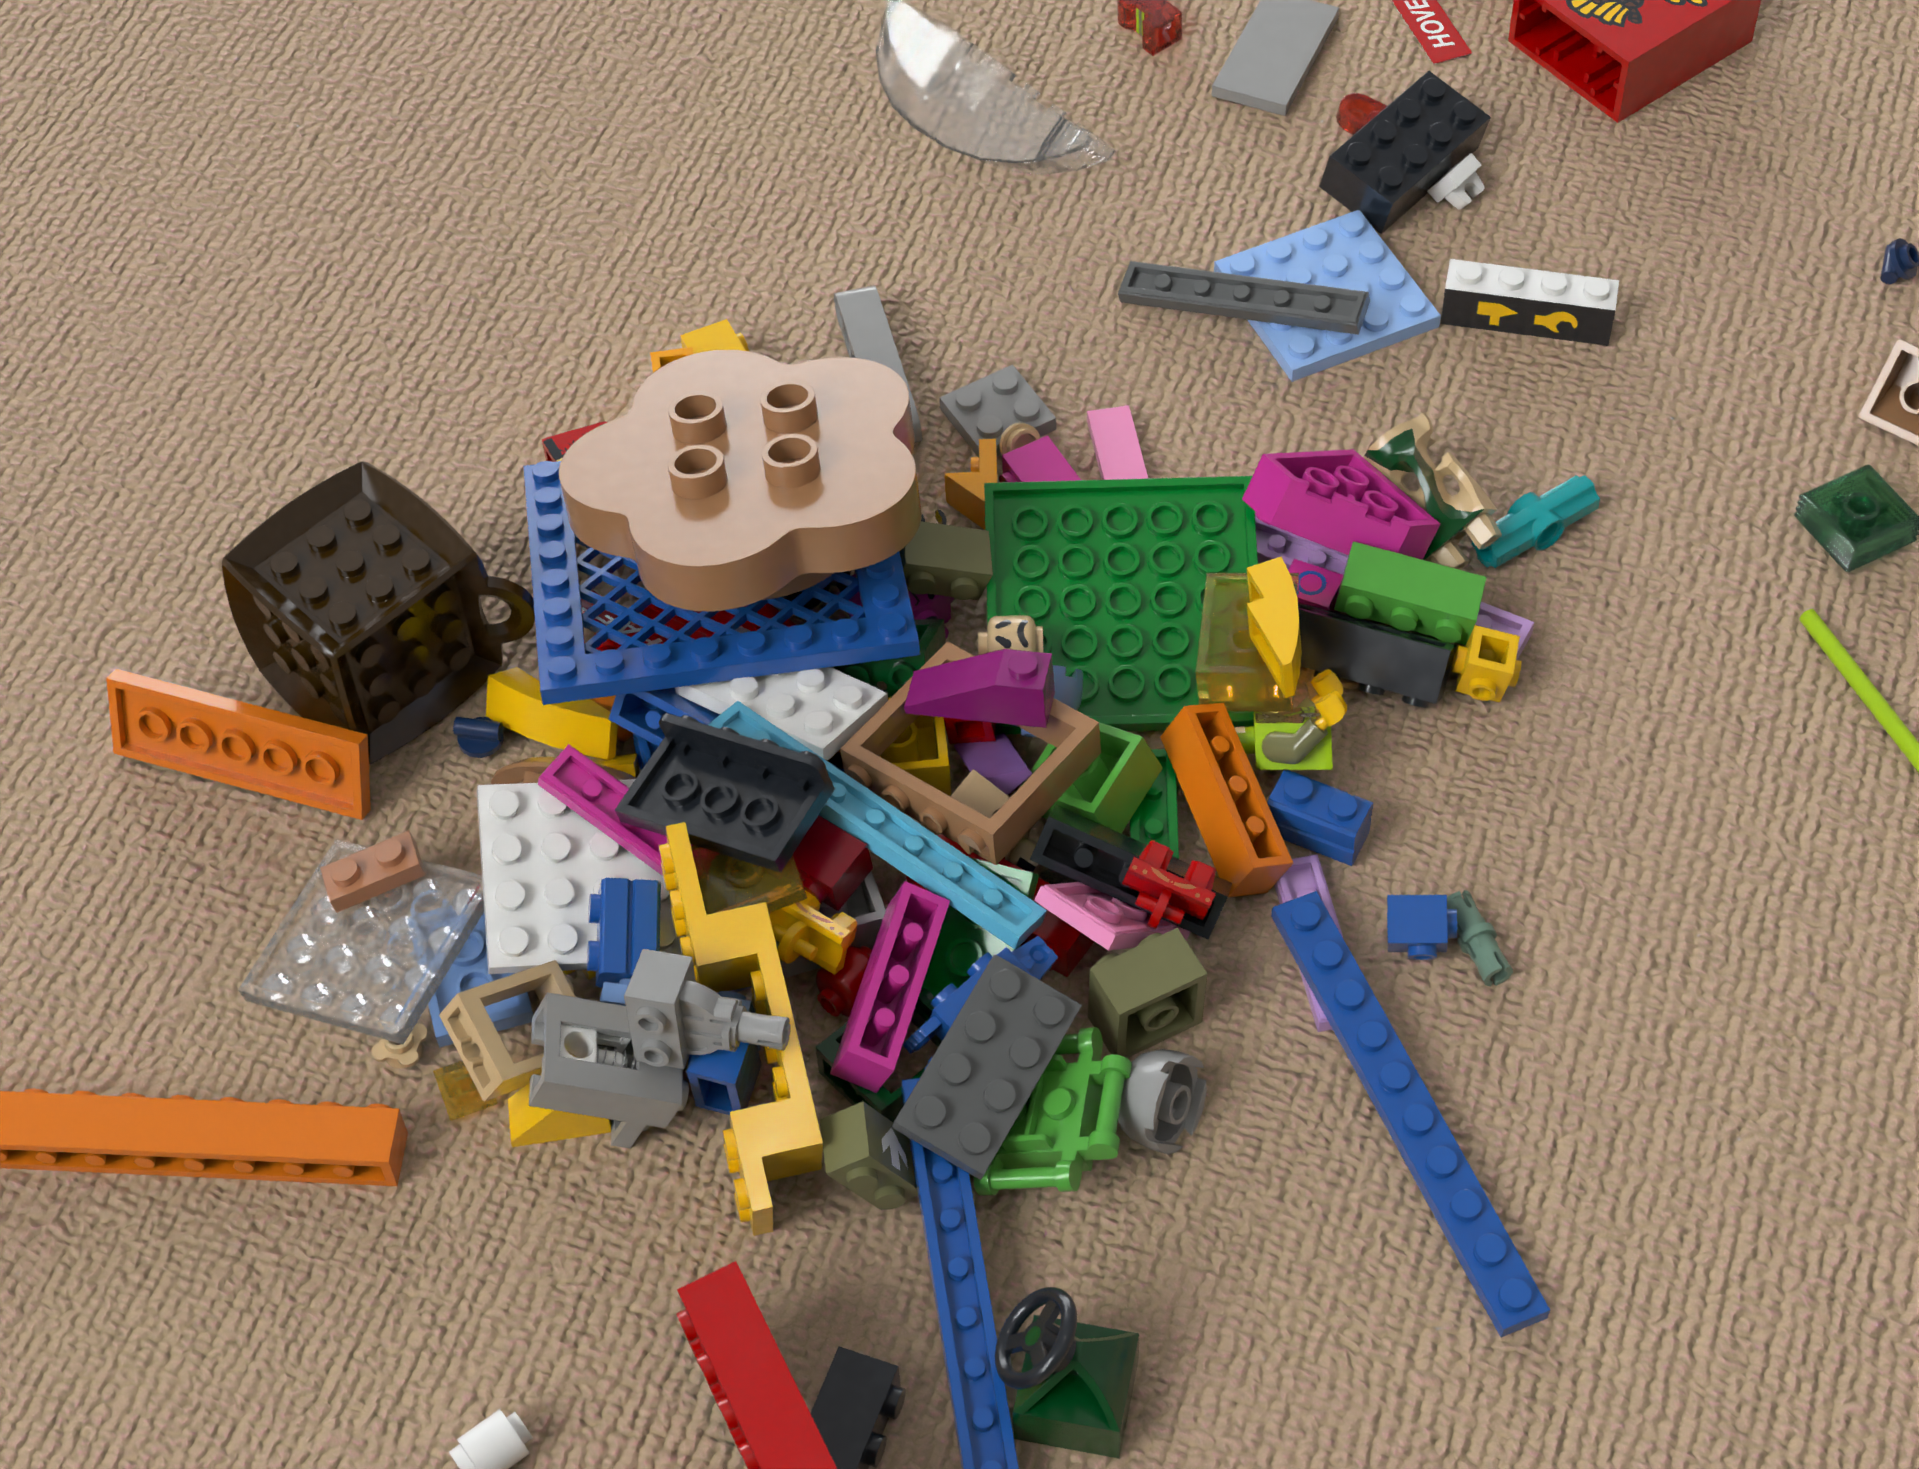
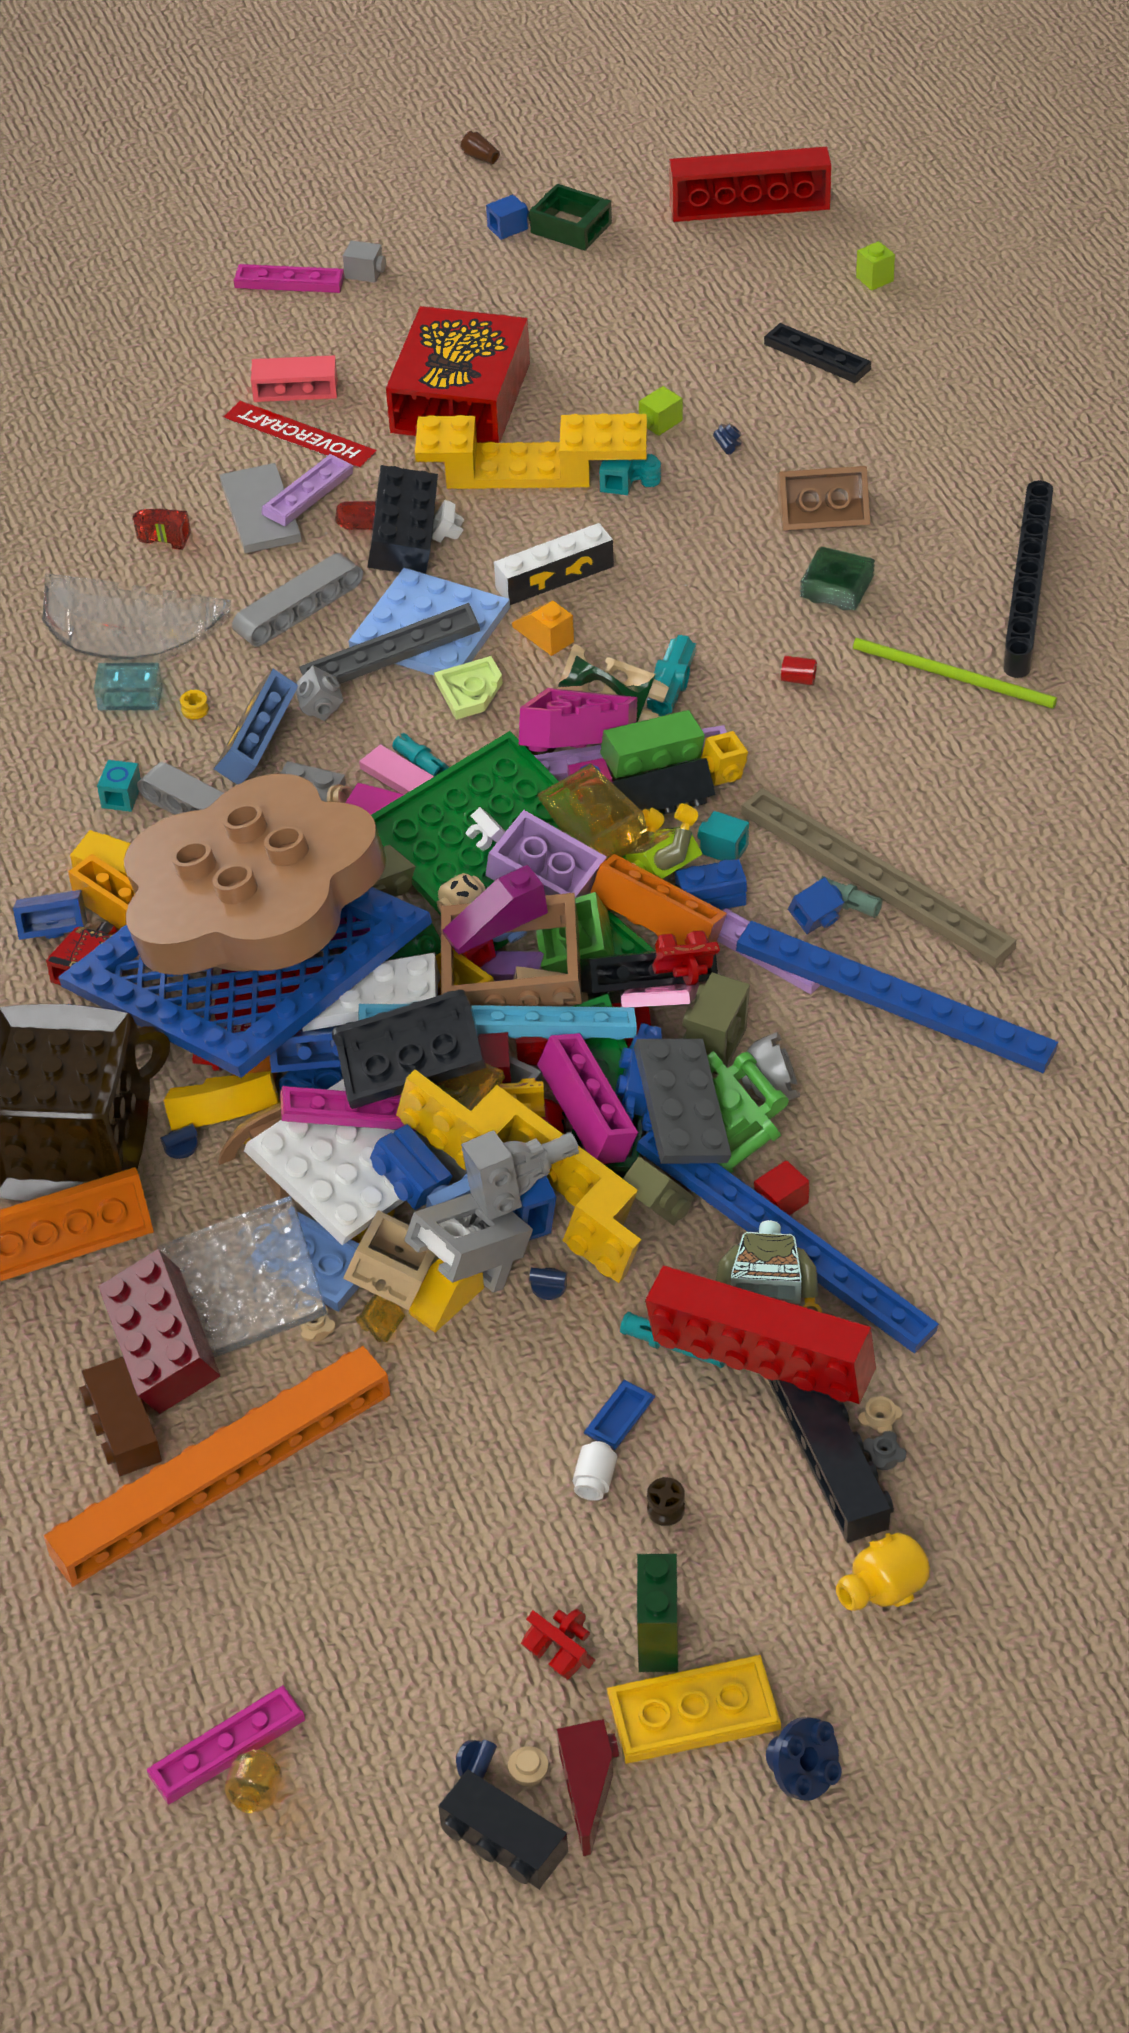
camera: 40 degrees left, 5 degrees down
nougat plate [320,830,426,913] -> none
dark green piece [995,1287,1139,1459] -> none
yellow slope [1247,556,1302,698] -> none
none -> blue brick [13,890,87,940]
none -> reddish brown brick [79,1356,162,1477]
none -> clear light blue brick [94,663,163,710]
none -> teal brick [97,760,141,812]
none -> brick [98,1249,221,1414]
none -> yellow bush [180,690,209,720]
none -> medium blue brick [214,668,298,785]
none -> light grey beam [232,553,363,647]
none -> lavender tile [262,454,353,526]
none -> light grey brick [296,665,344,721]
none -> teal pin [392,733,449,776]
none -> yellow bracket [415,413,647,489]
none -> yellowish green plate [434,656,503,720]
none -> white tile [466,807,505,851]
none -> lavender brick [485,810,607,898]
none -> light orange slope [512,601,574,656]
none -> dark blue plate [529,1267,567,1300]
none -> blue tile [584,1380,655,1450]
none -> teal brick [599,454,661,495]
none -> lime brick [638,386,683,436]
none -> teal brick [697,811,749,861]
none -> torso [716,1220,822,1312]
none -> dark tan plate [741,788,1017,968]
none -> red brick [754,1160,810,1216]
none -> red piece [781,656,817,686]

